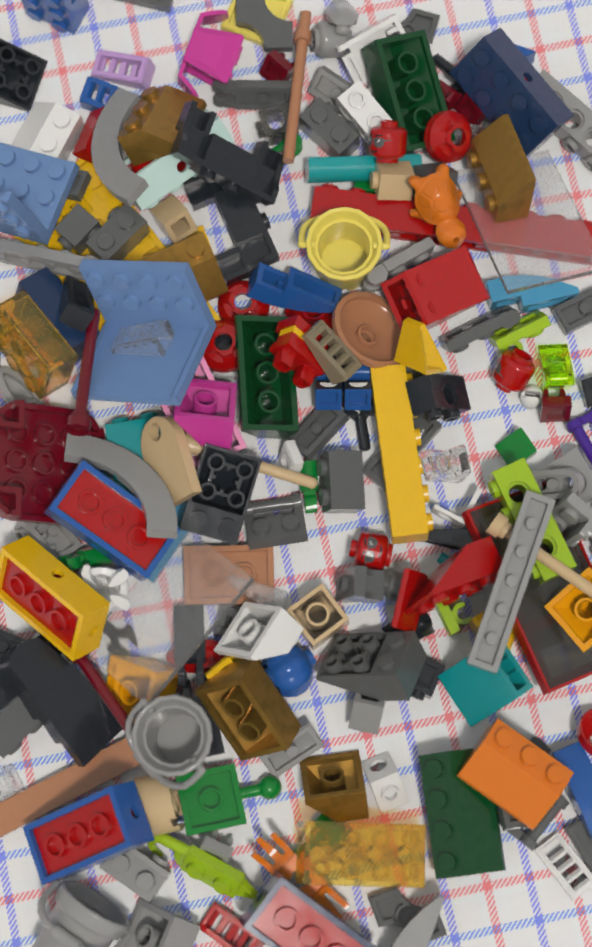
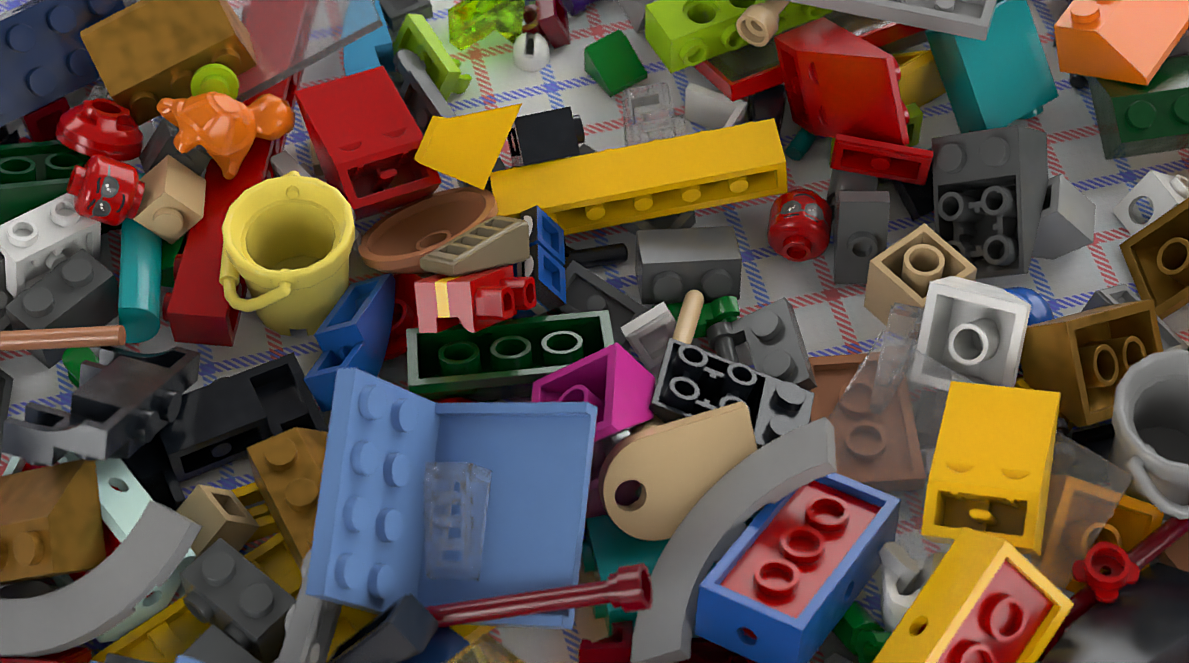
camera: 95 degrees left, 25 degrees down
clear smoke brick [255,102,299,147] -> none
red head [492,348,535,393] -> none
none -> lime plate [191,63,239,100]
none -> yellow slope [921,381,1061,556]
none -> red plate [1071,541,1140,603]

